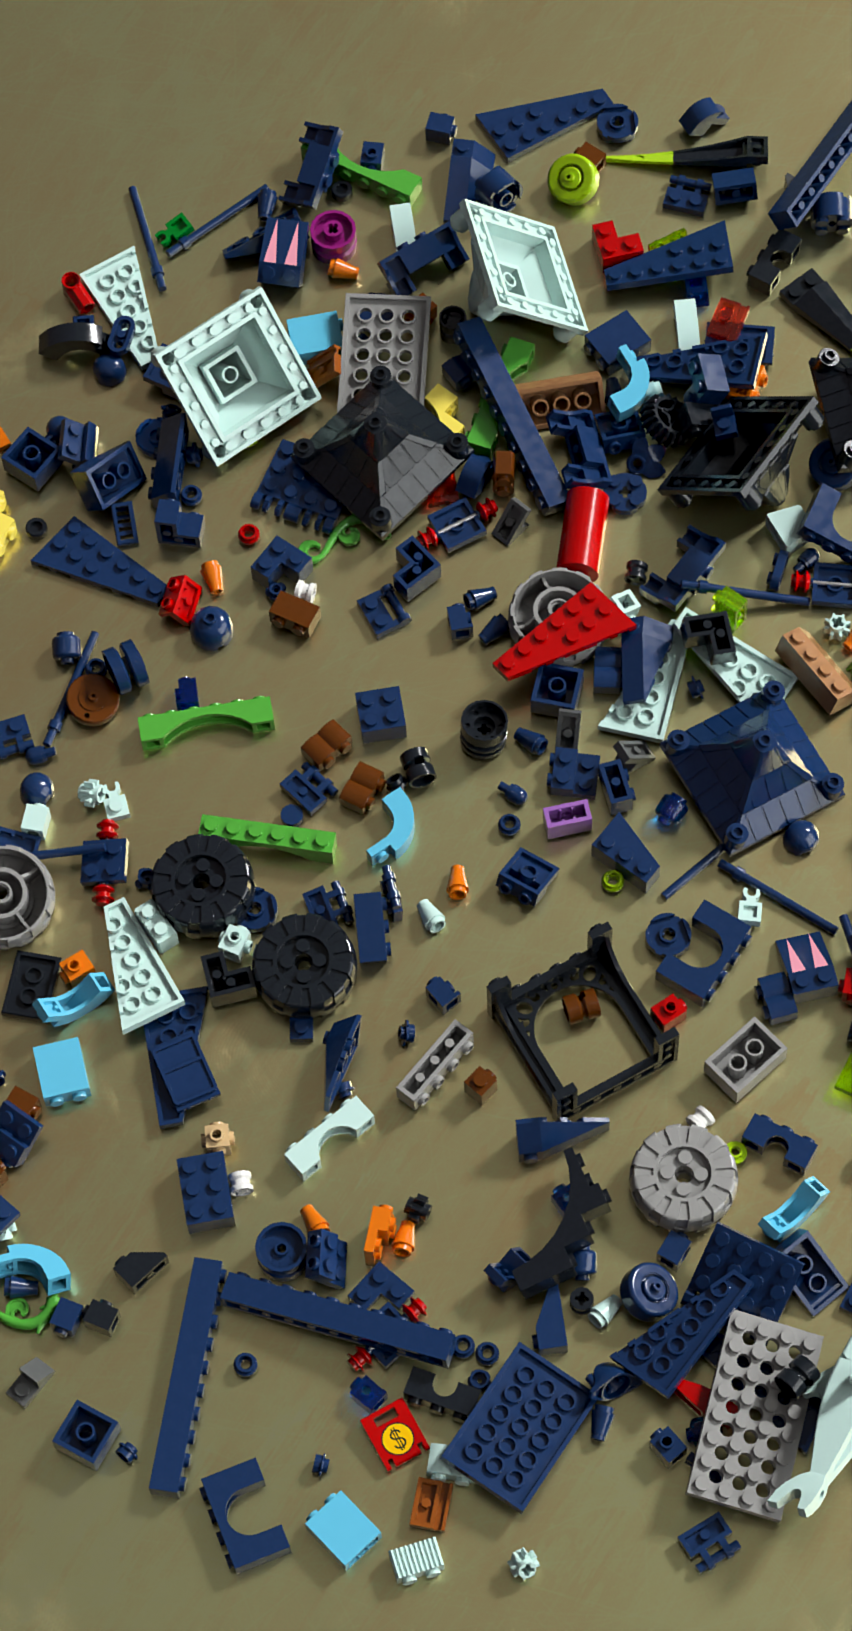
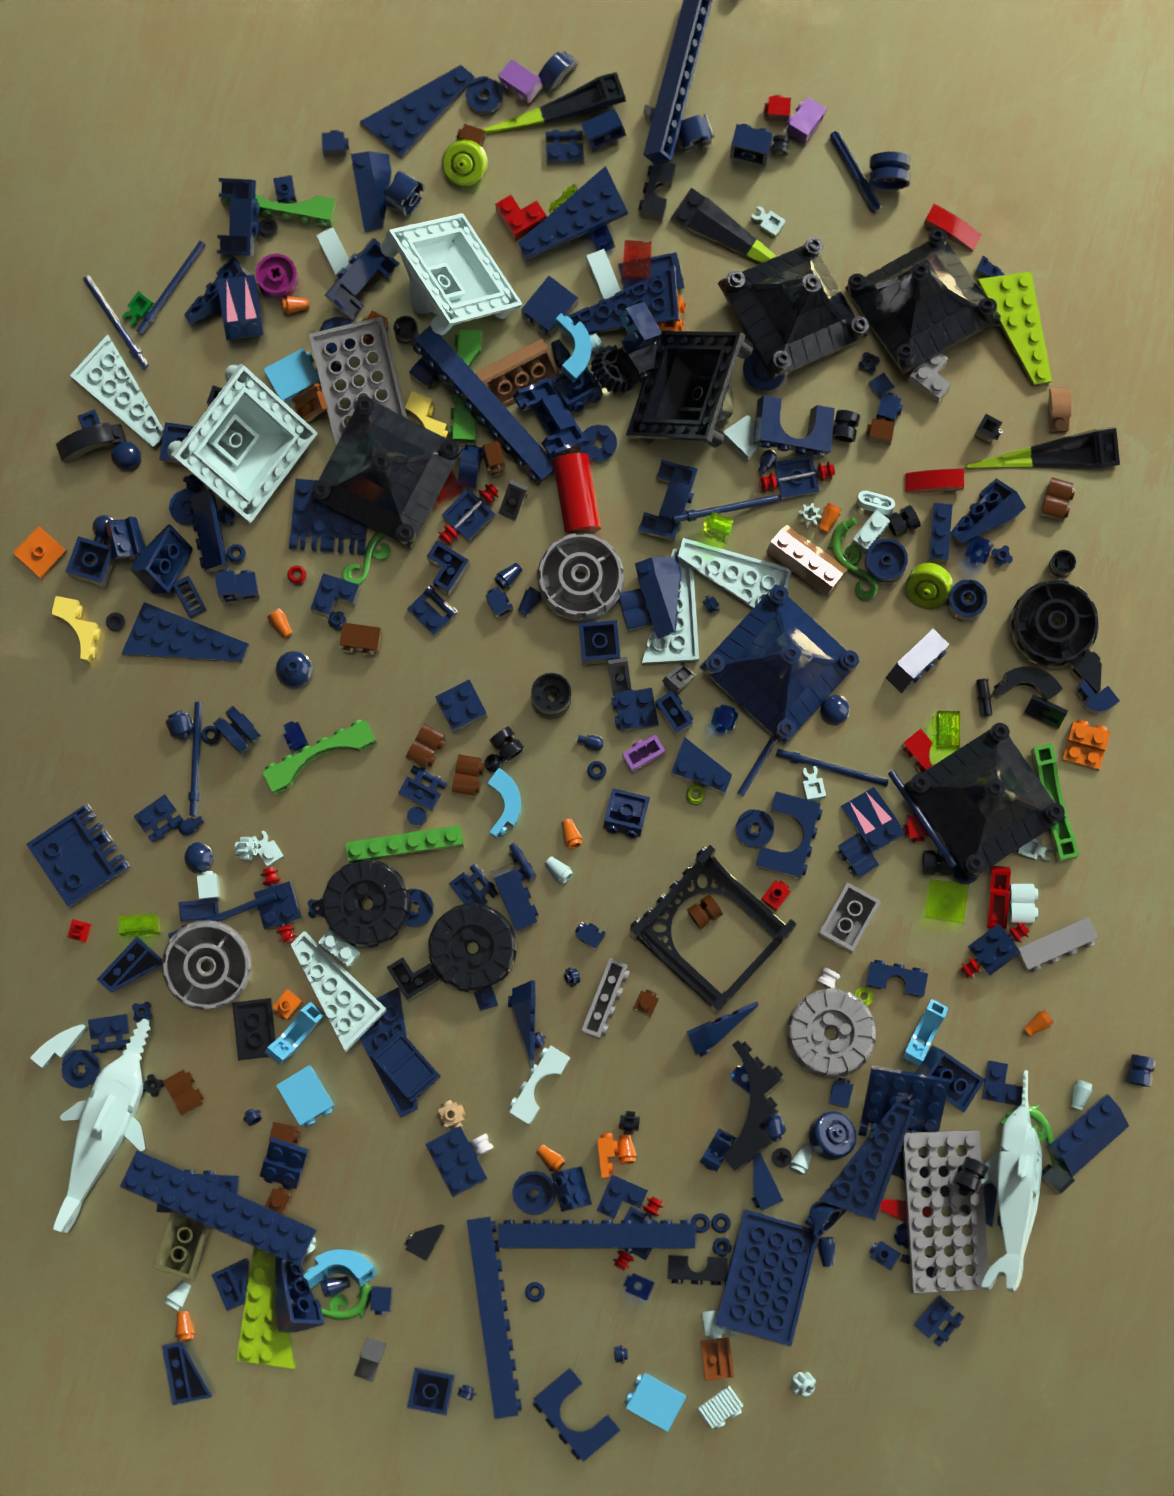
camera: 20 degrees left, 15 degrees up
red piece [61,272,96,315] -> none
reddish brown wheel [66,674,120,726] -> none
black brick [82,1299,121,1337] -> none
dark blue plate [107,316,136,356] -> none
red bracket [158,575,202,627] -> none
light aqua brick [218,924,253,964] -> none
dark blue cone [257,188,278,222] -> none
white wheel [294,580,317,603] -> none
red container [360,1397,430,1472] -> none
red wing [492,582,637,682] -> none
dark blue cone [514,727,548,755] -> none
light aqua brick [610,589,641,618] -> none
black wheel [624,560,648,586] -> none
dark blue plate [626,437,666,478] -> none
black brick [680,611,736,665] -> none
dark blue bracket [710,404,738,441] -> none
dark blue plate [766,550,790,592] -> none
none -> medium lavender brick [498,59,543,103]

